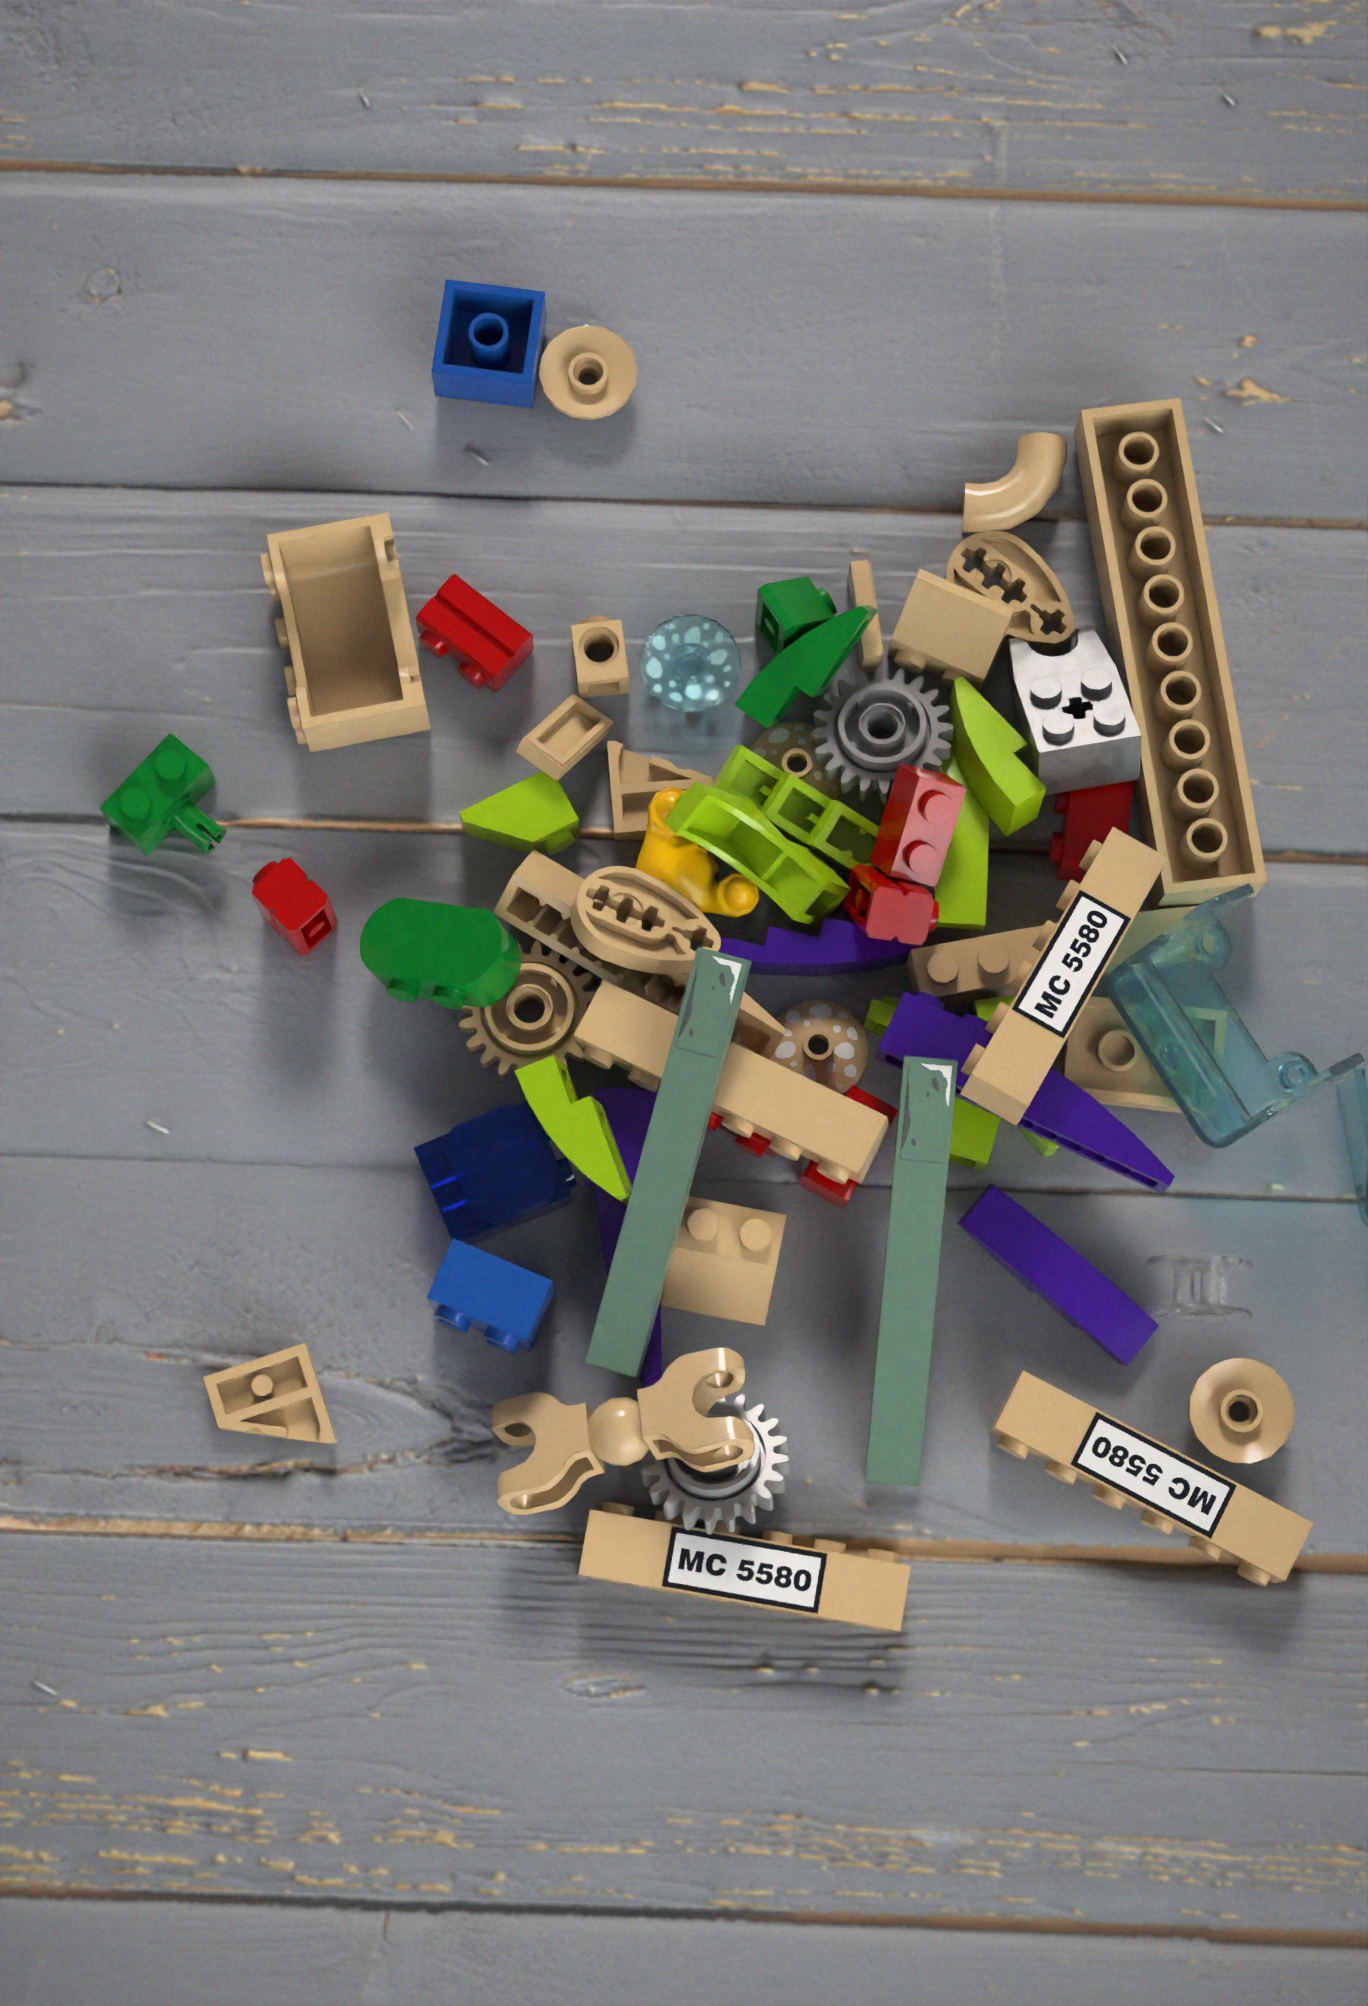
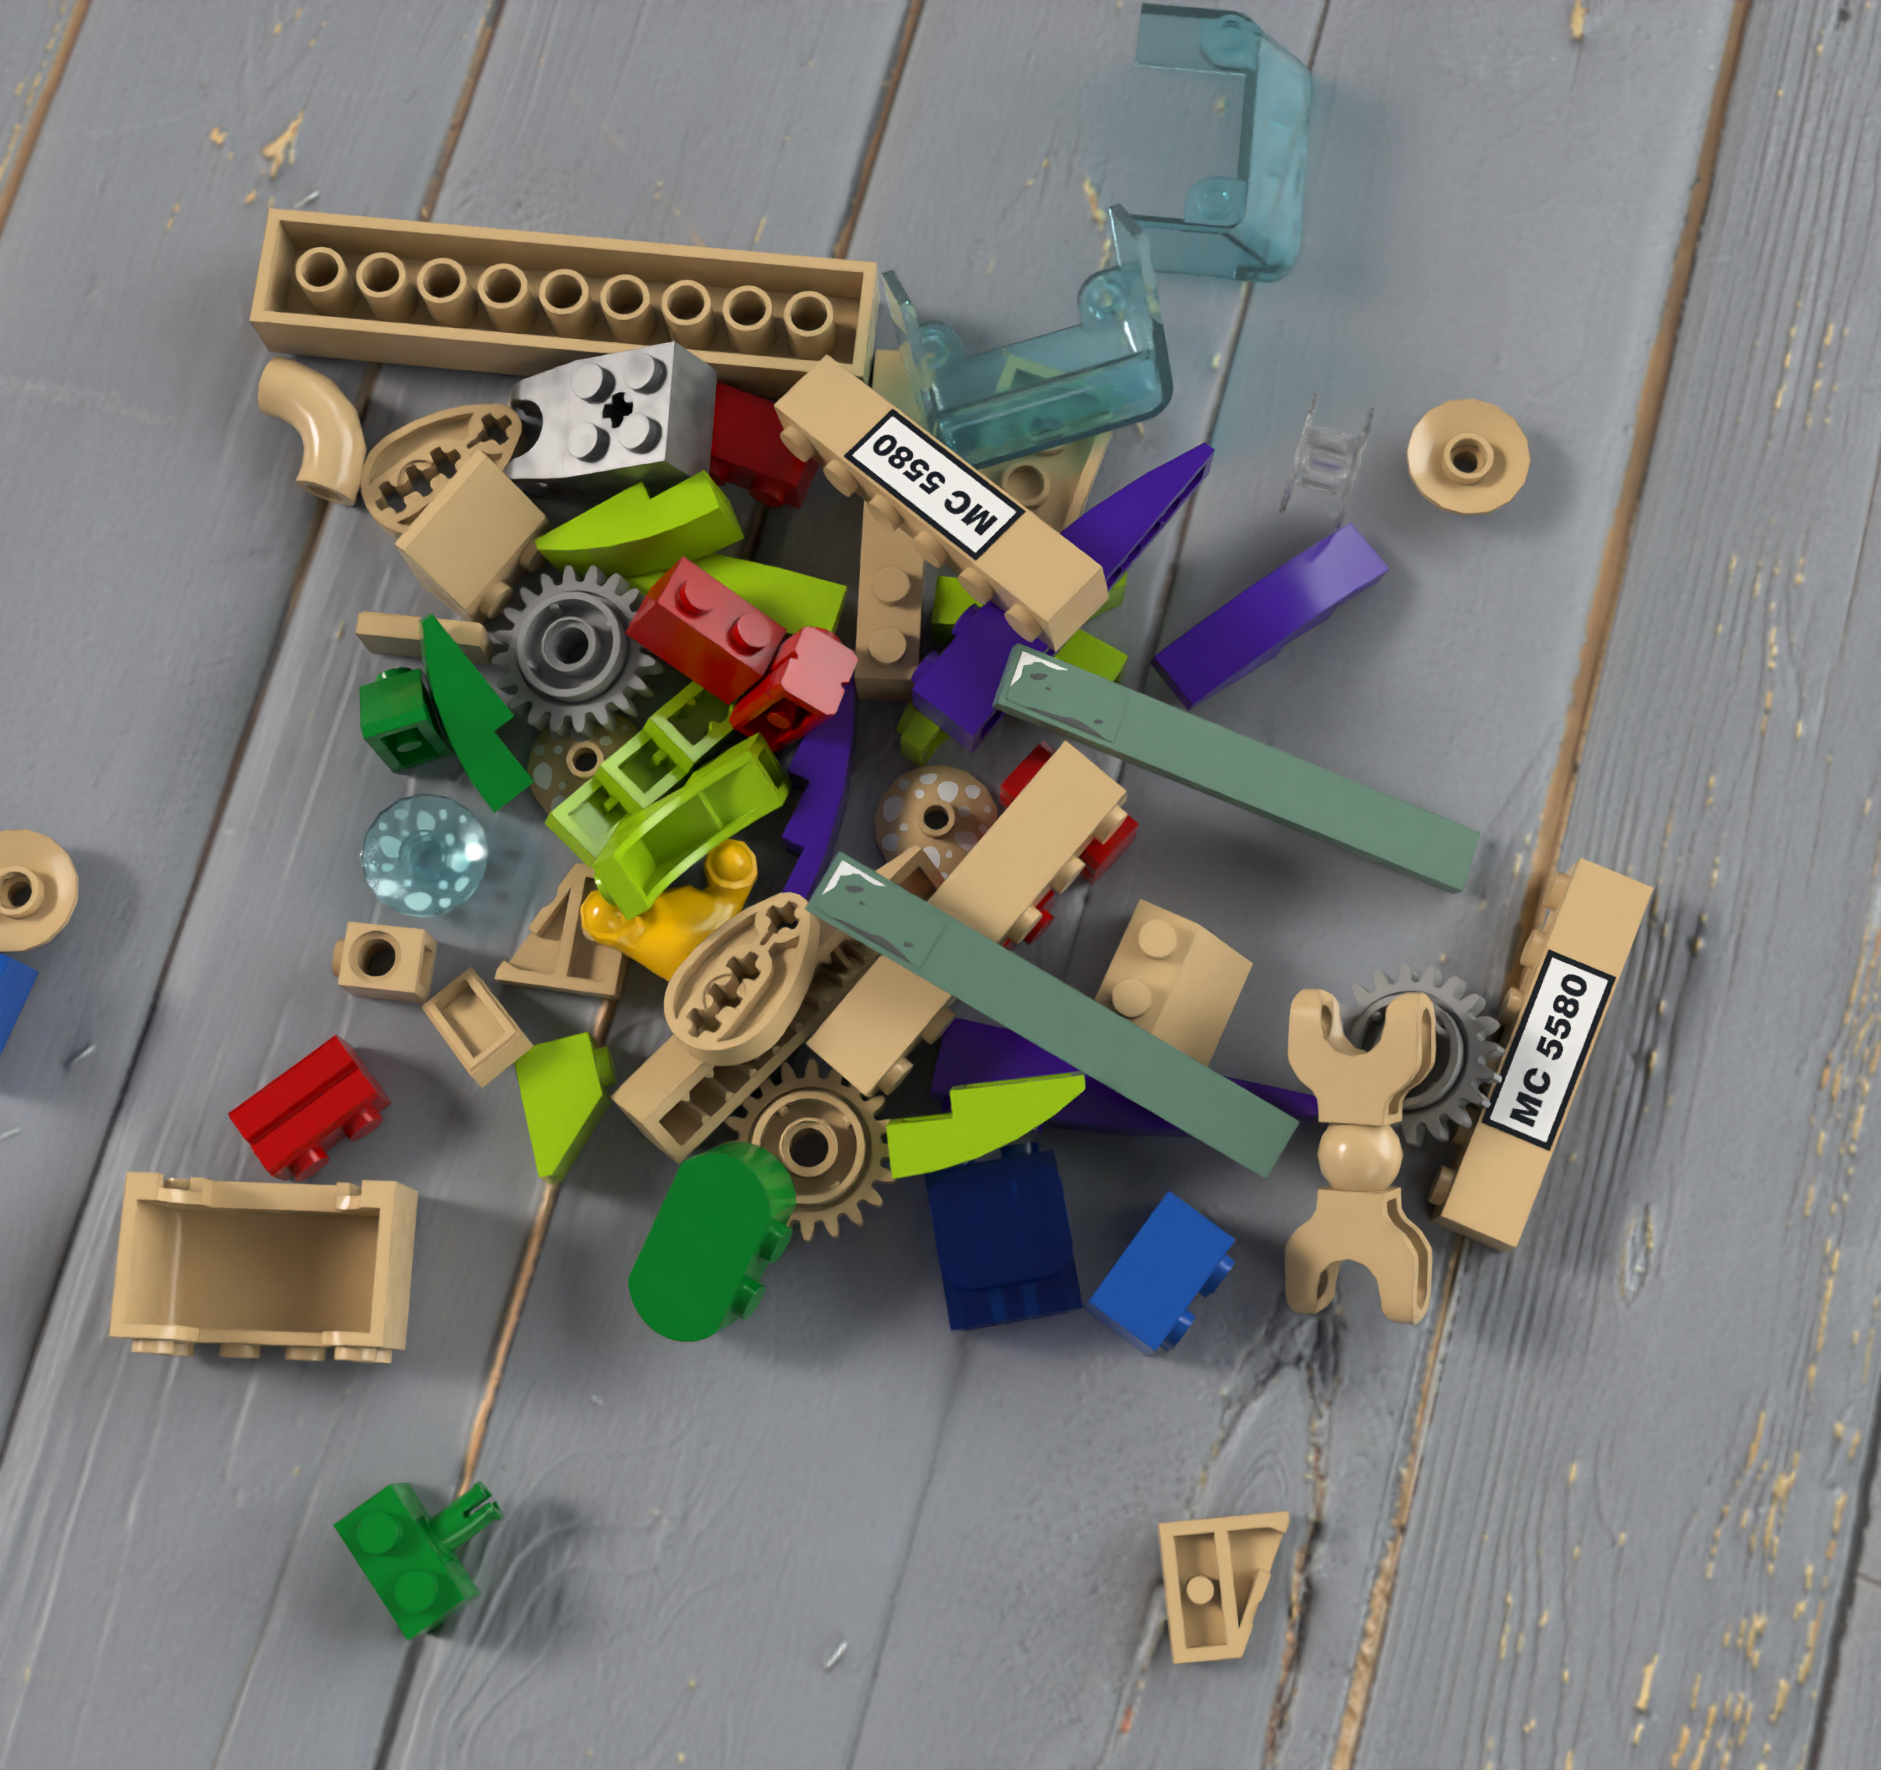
camera: 70 degrees left, 0 degrees up
red brick [252,858,338,956] -> none
tan brick [989,1370,1313,1587] -> none

